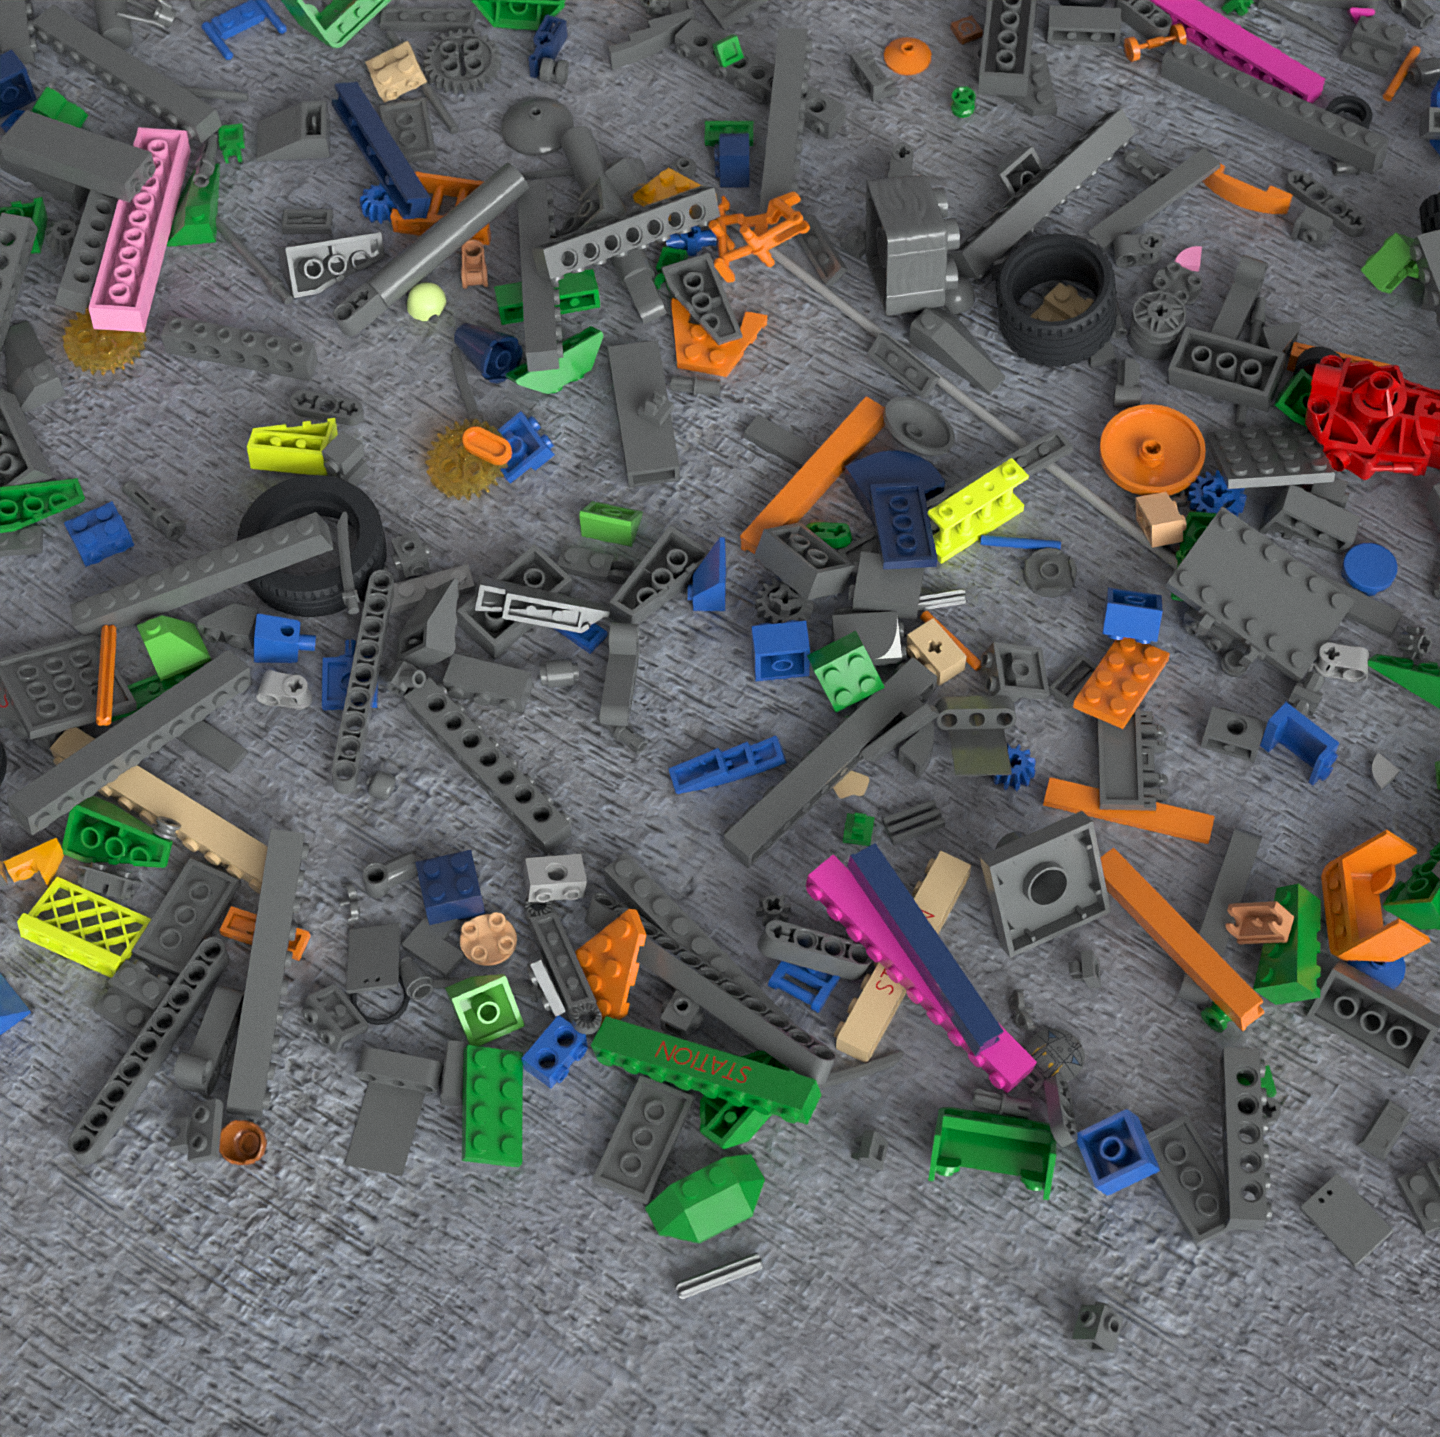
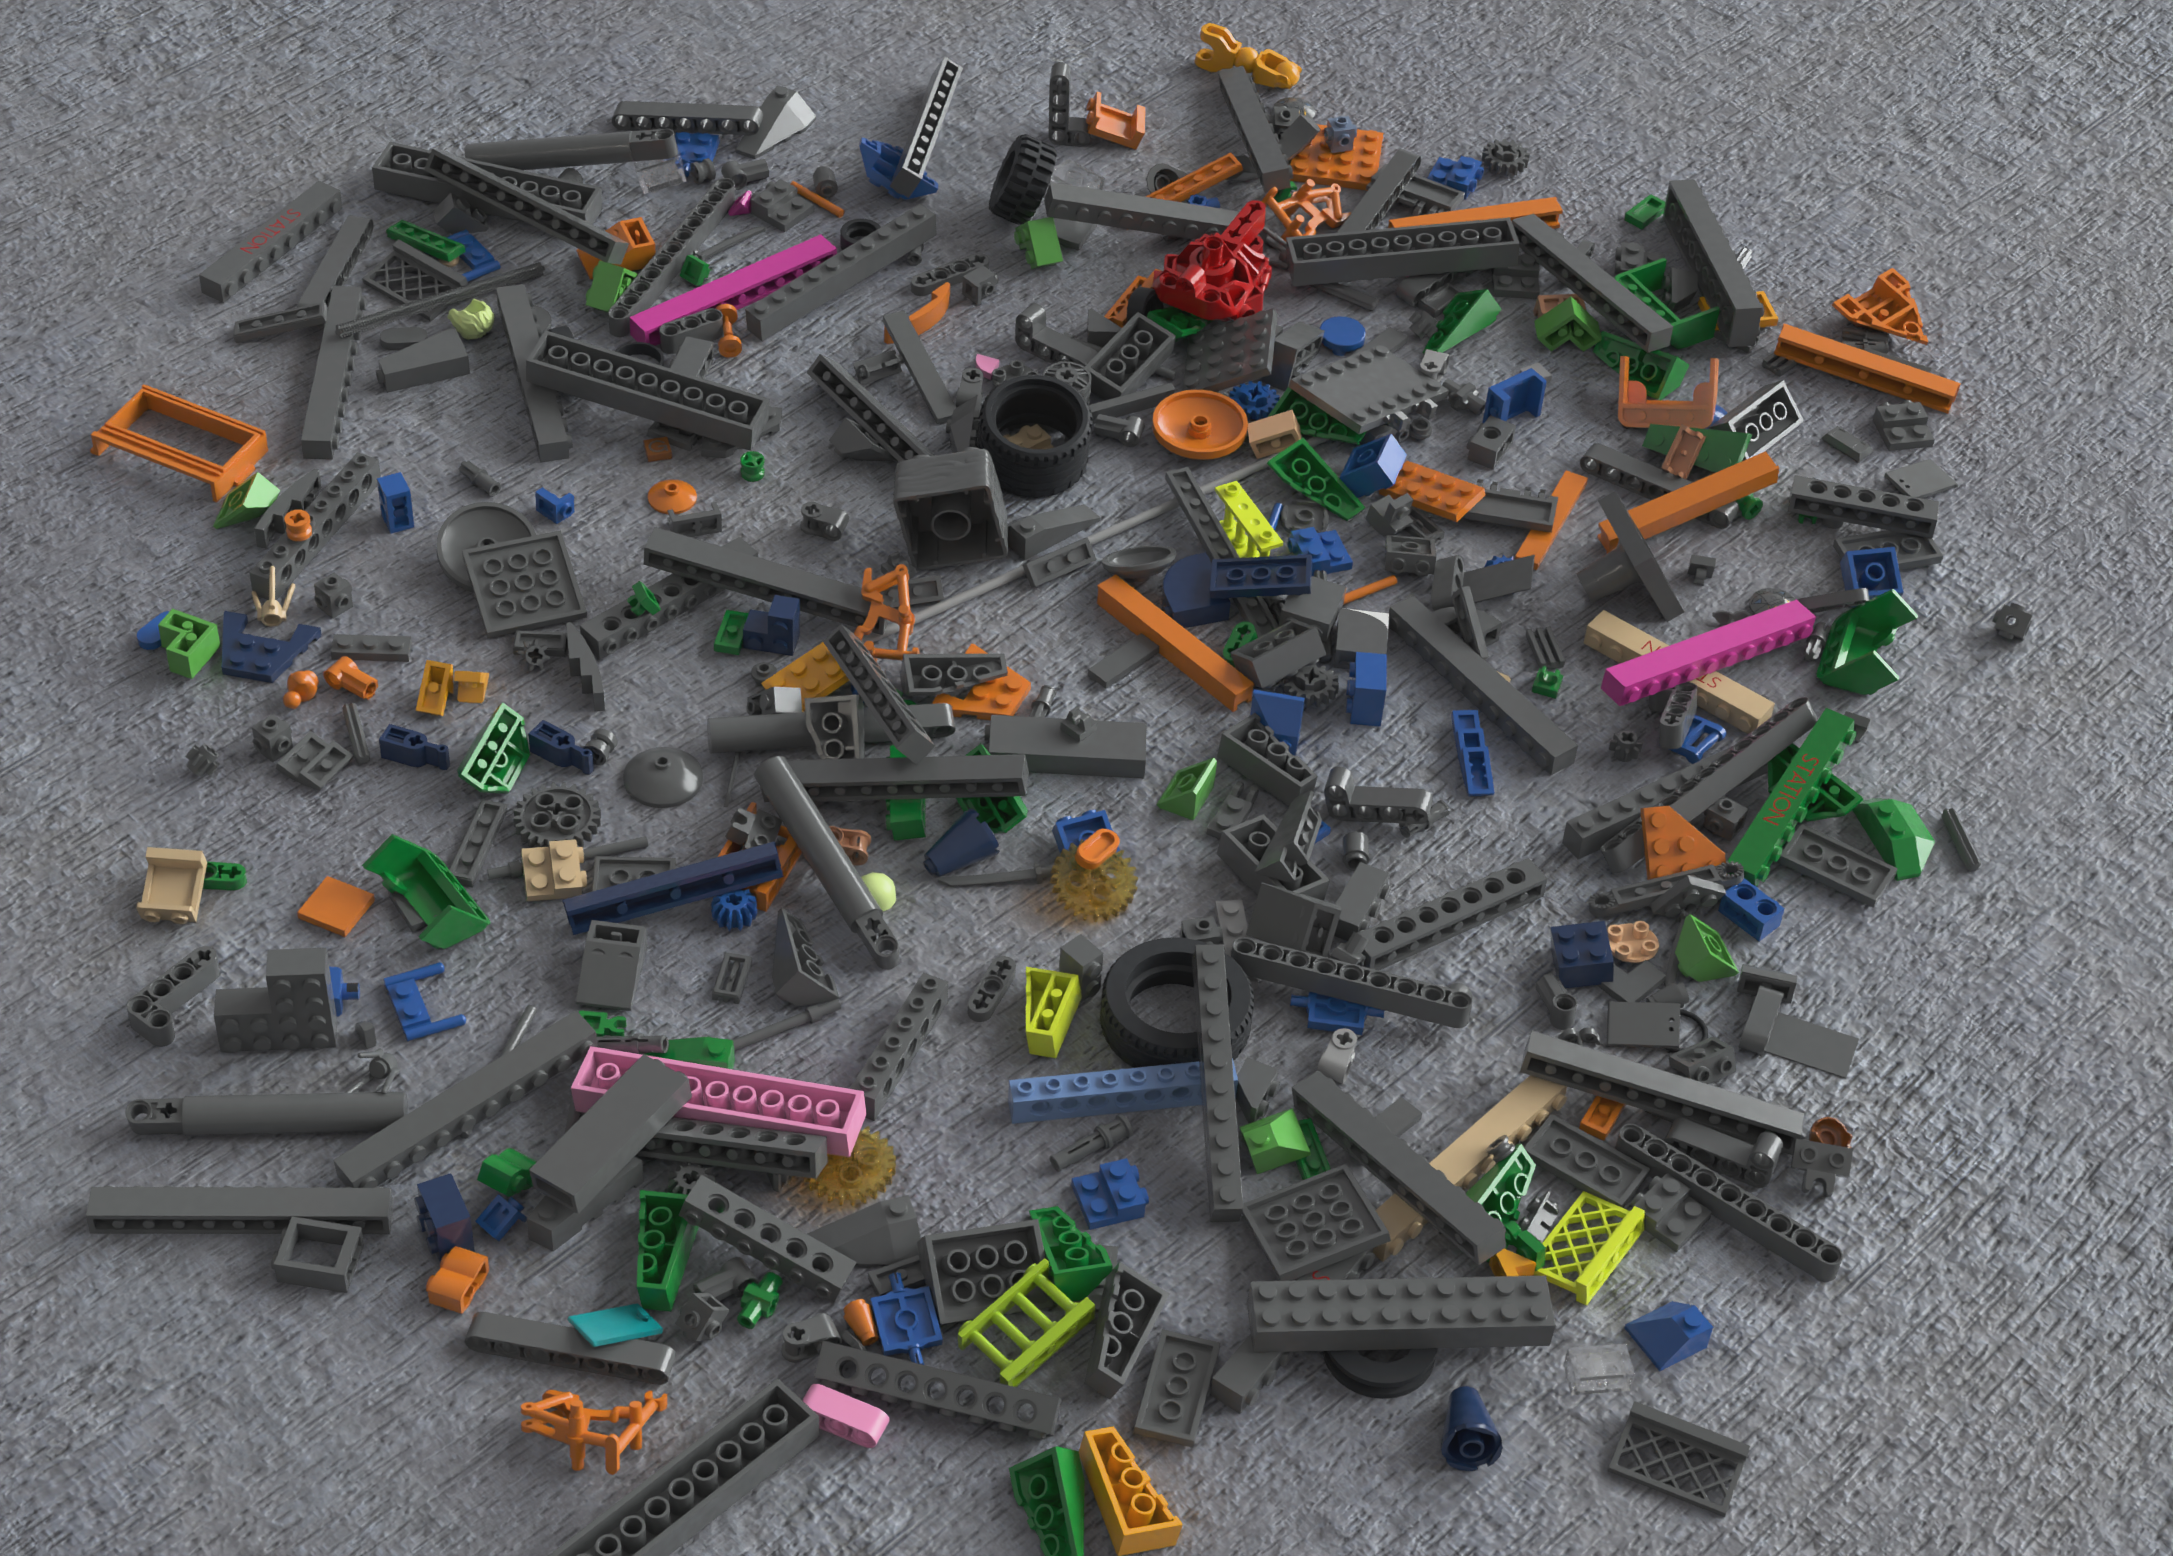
camera: 85 degrees left, 15 degrees down
orange axle [96,625,117,726] -> none
blue torso [254,614,316,663] -> none
dark grey sword [337,512,359,614] -> none
green plate [462,1045,523,1167] -> none
light grey brick [523,854,587,903] -> none
brick [807,631,885,712] -> none
dark blue tile [847,843,1004,1057] -> none
tan brick [906,618,967,686] -> none
none -> dark grey plate [725,808,782,850]
none -> medium blue brick [1008,1058,1238,1124]
none -> dark grey tile [1088,383,1175,424]
none -> green wedge [1267,437,1366,522]
none -> blue plate [1287,527,1353,576]
none -> dark grey brick [1365,493,1414,536]
none -> green plate [1504,1220,1546,1271]

